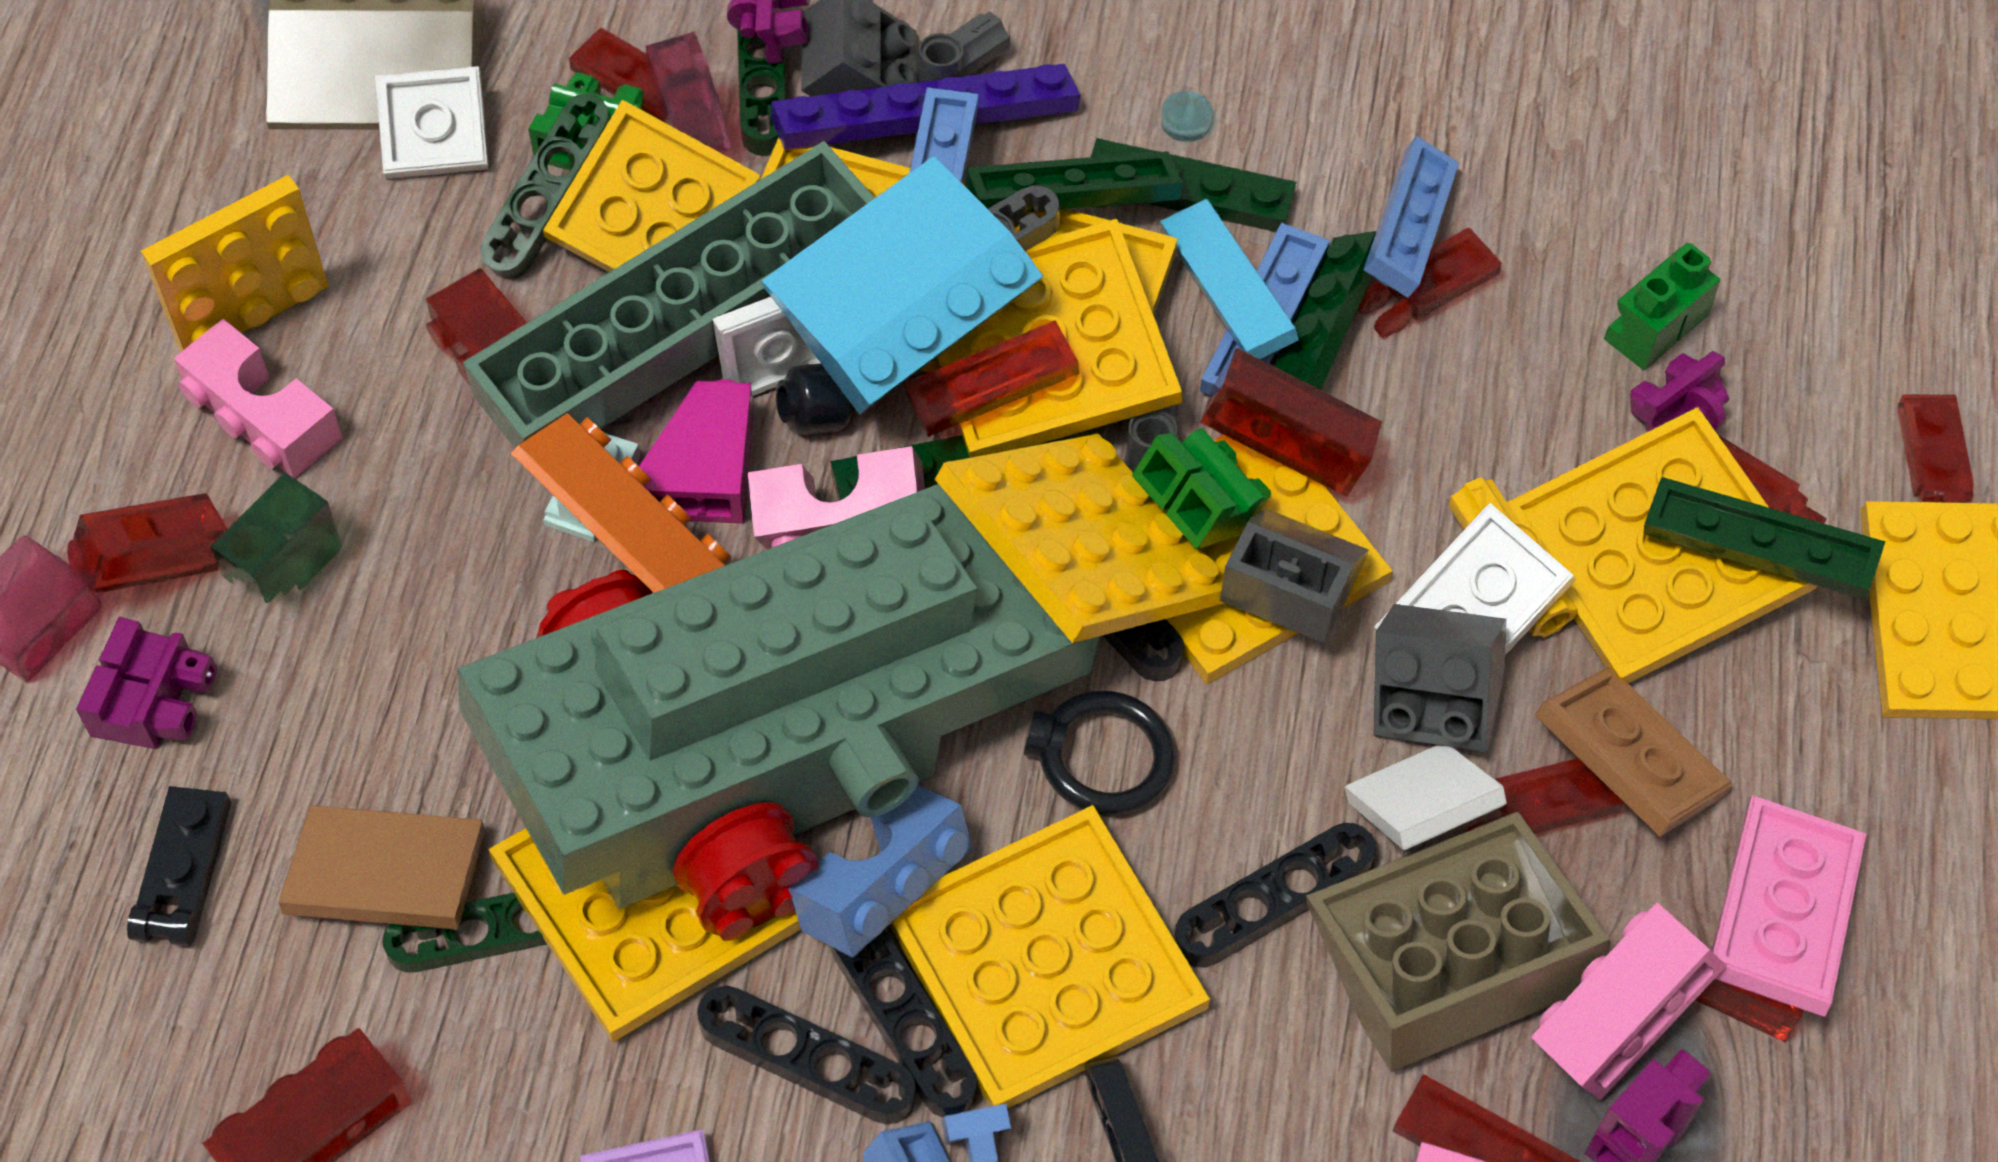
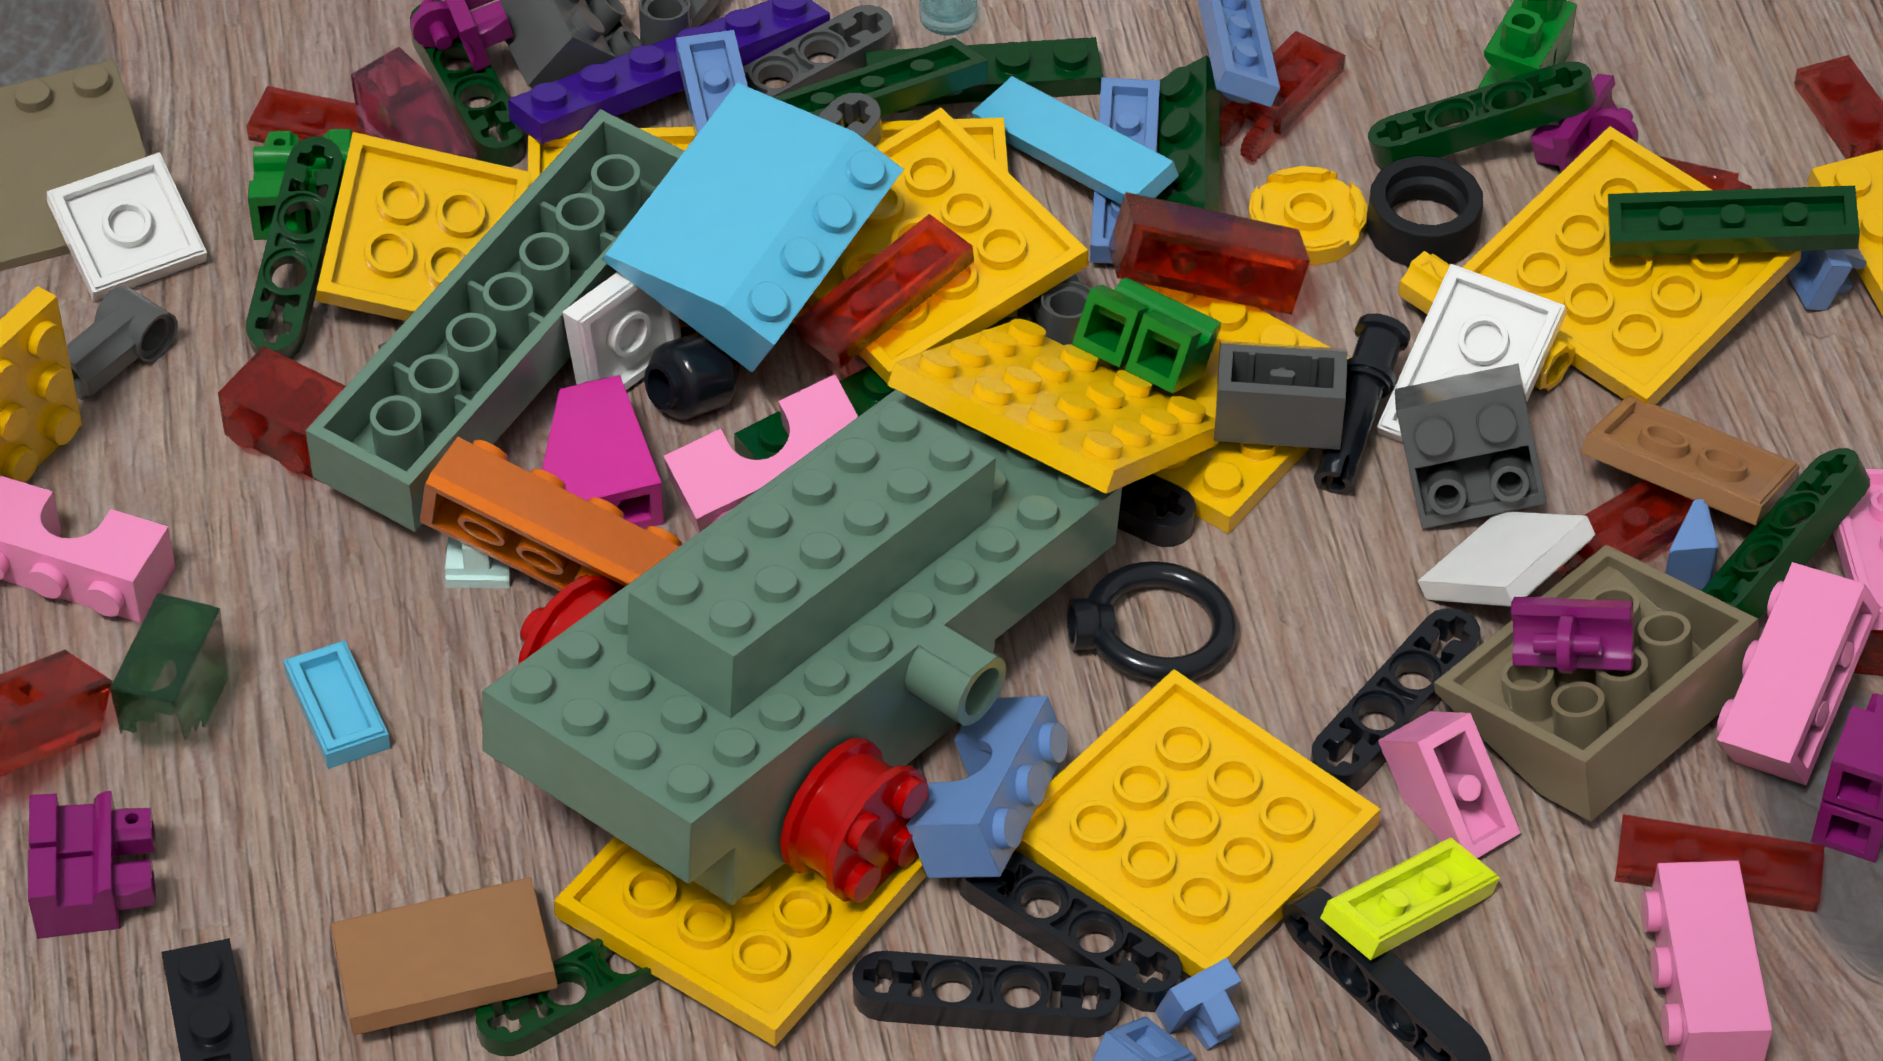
camera: 20 degrees left, 10 degrees down
none -> dark grey piece [67,285,178,400]
none -> medium azure tile [283,640,390,769]
none -> dark grey beam [743,5,893,97]
none -> yellow tile [1248,166,1368,266]
none -> black pin [1314,313,1411,494]
none -> neon yellow tile [1320,837,1500,961]
none -> black tyre [1367,156,1483,266]
none -> dark green beam [1368,61,1596,169]
none -> bright pink slope [1378,711,1521,858]
none -> magenta hips [1511,597,1634,674]
none -> medium blue slope [1665,499,1718,590]
none -> dark green beam [1701,448,1870,620]
none -> medium blue tile [1787,248,1867,310]

